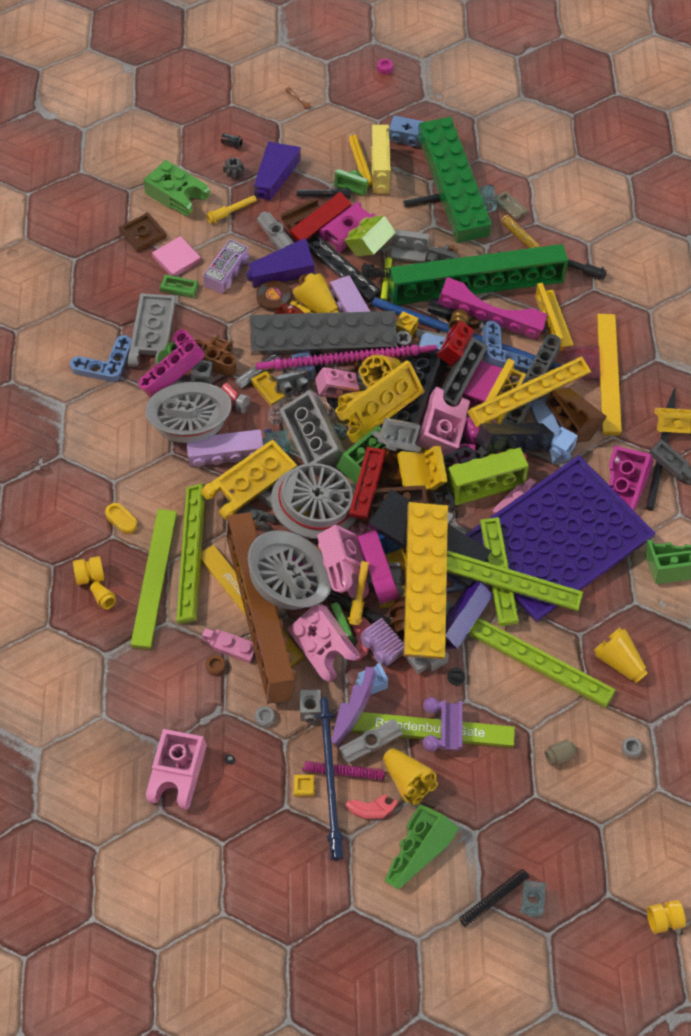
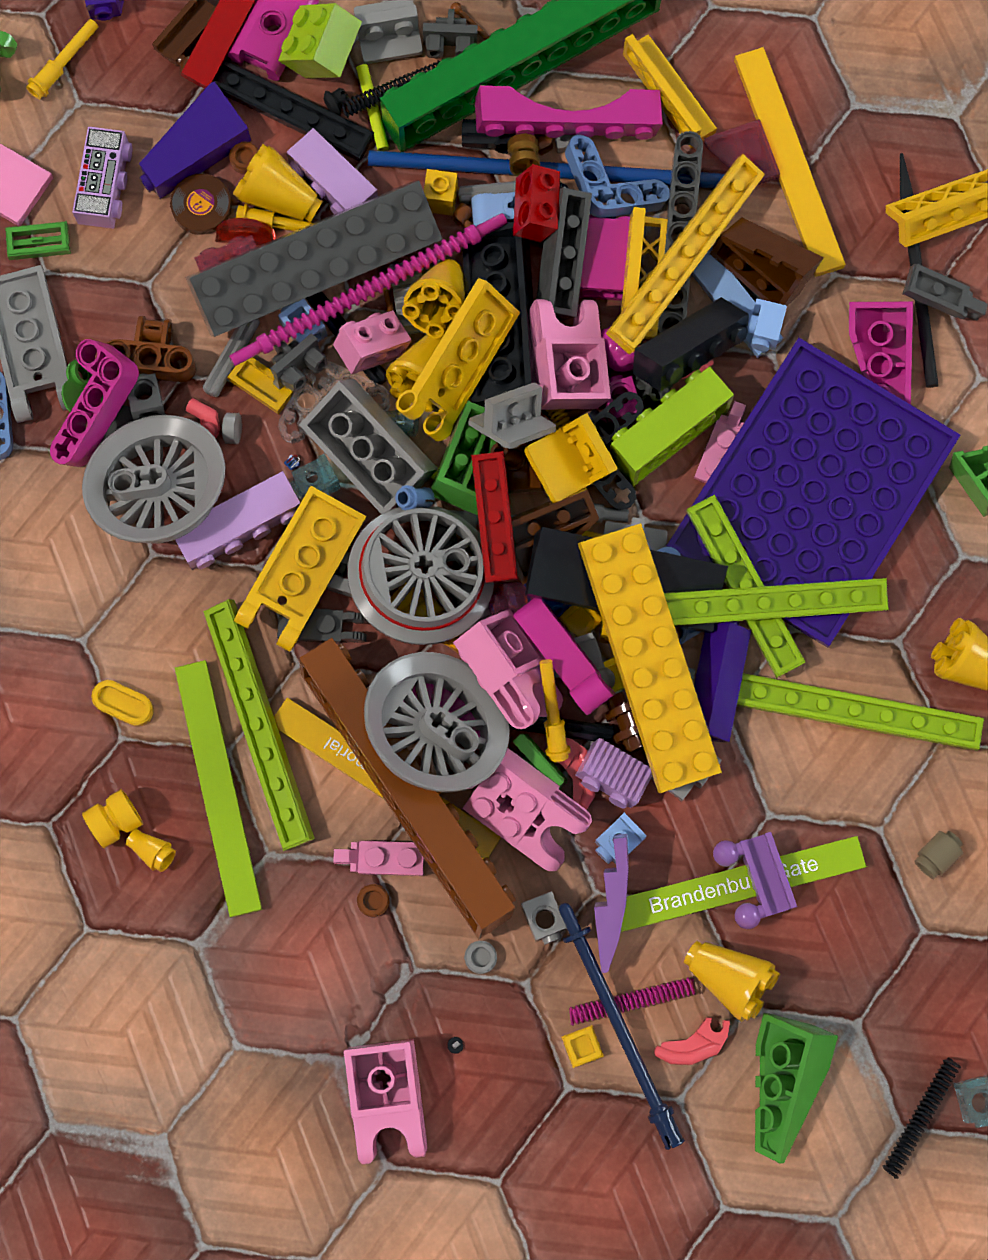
camera: 20 degrees left, 20 degrees up
light grey piece [257,211,293,250] -> none
light grey piece [339,719,403,764] -> none
light grey bush [396,331,412,348] -> none
black piece [447,667,465,685] -> none
none -> medium blue pin [395,485,435,510]

